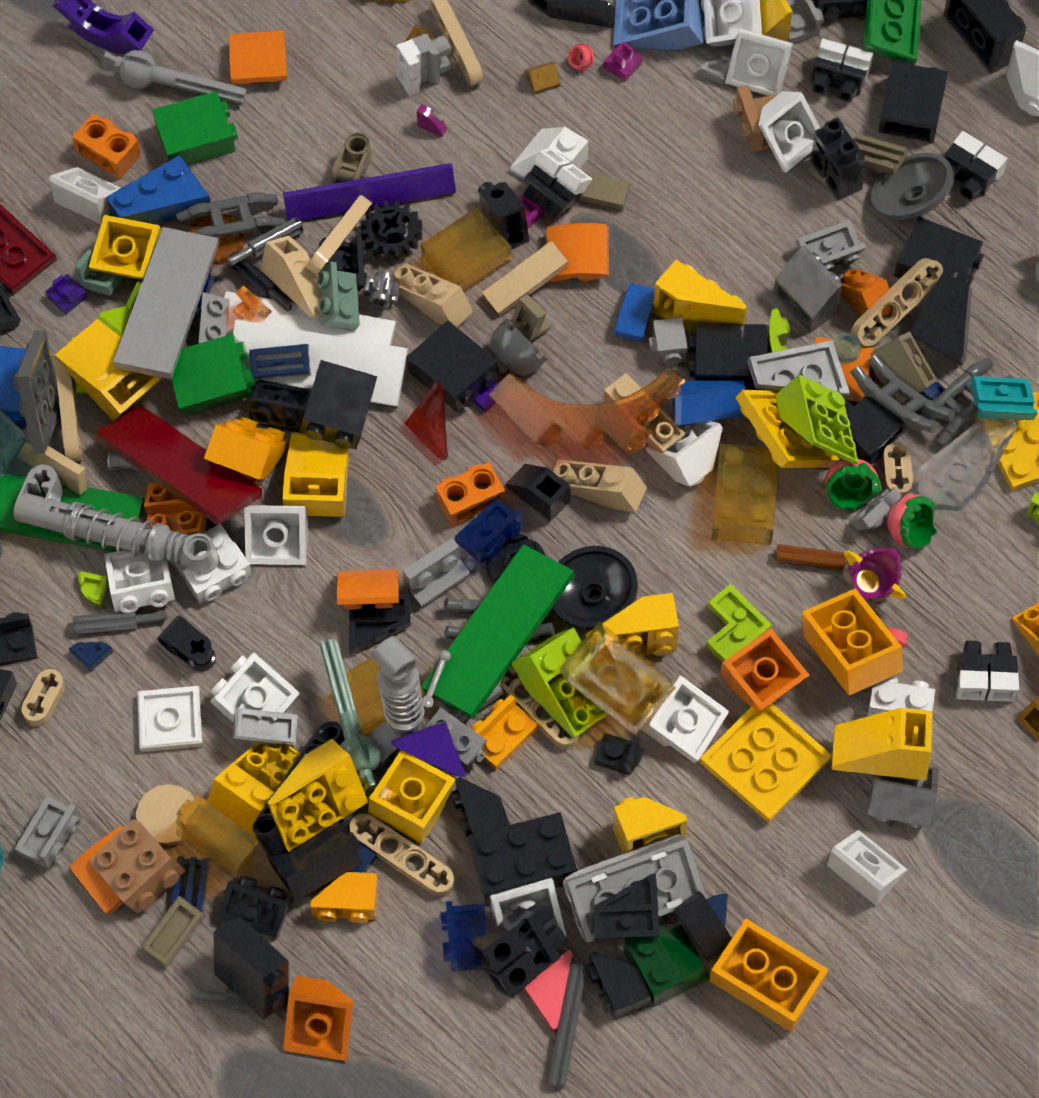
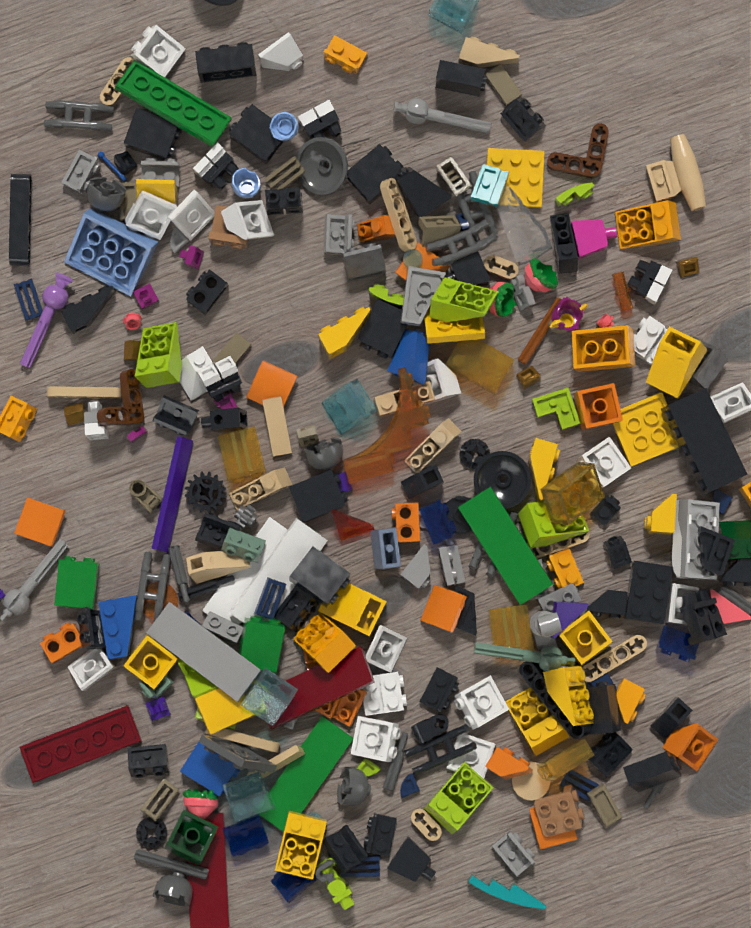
camera: 65 degrees left, 20 degrees up
light grey piece [14,464,219,574] -> none
light grey plate [232,708,298,747] -> none
clear orange tile [233,285,272,321] -> none
tan beam [305,195,372,276] -> none
light grey hinge [422,650,451,709] -> none
blue slope [614,283,654,342] -> none
light grey brick [649,317,687,366] -> none
black tile [673,890,732,960] -> none
none -> black bracket [77,607,106,649]
none -> reddish brown beam [97,369,144,426]
none -> lime slope [135,322,182,388]
none -> black bracket [152,395,199,436]
none -> magenta tile [179,245,204,270]
none -> black brick [186,269,229,315]
none -> light blue hair [232,168,260,198]
none -> clear light blue slope [240,668,298,726]
none -> light blue hair [269,112,299,141]
none -> clear light blue slope [321,379,377,435]
none -> dark grey cylinder [337,767,371,806]
none -> sand blue brick [370,528,401,569]
none -> light grey slope [400,544,431,589]
none -> black piece [404,724,477,775]
none -> black bracket [419,667,459,712]
none -> lime slope [423,762,494,834]
none -> dark tan slope [436,157,472,197]
none -> black gear [459,439,490,469]
none -> orange slope [485,747,533,779]
none -> pearl gold slope [516,366,541,390]
none -> black slope [550,213,578,274]
none -> dark pink torso [571,220,617,259]
none -> black bracket [603,536,632,569]
none -> clear orange pin [612,271,633,311]
none -> black slope [650,697,693,739]
none -> black brick [661,388,748,496]

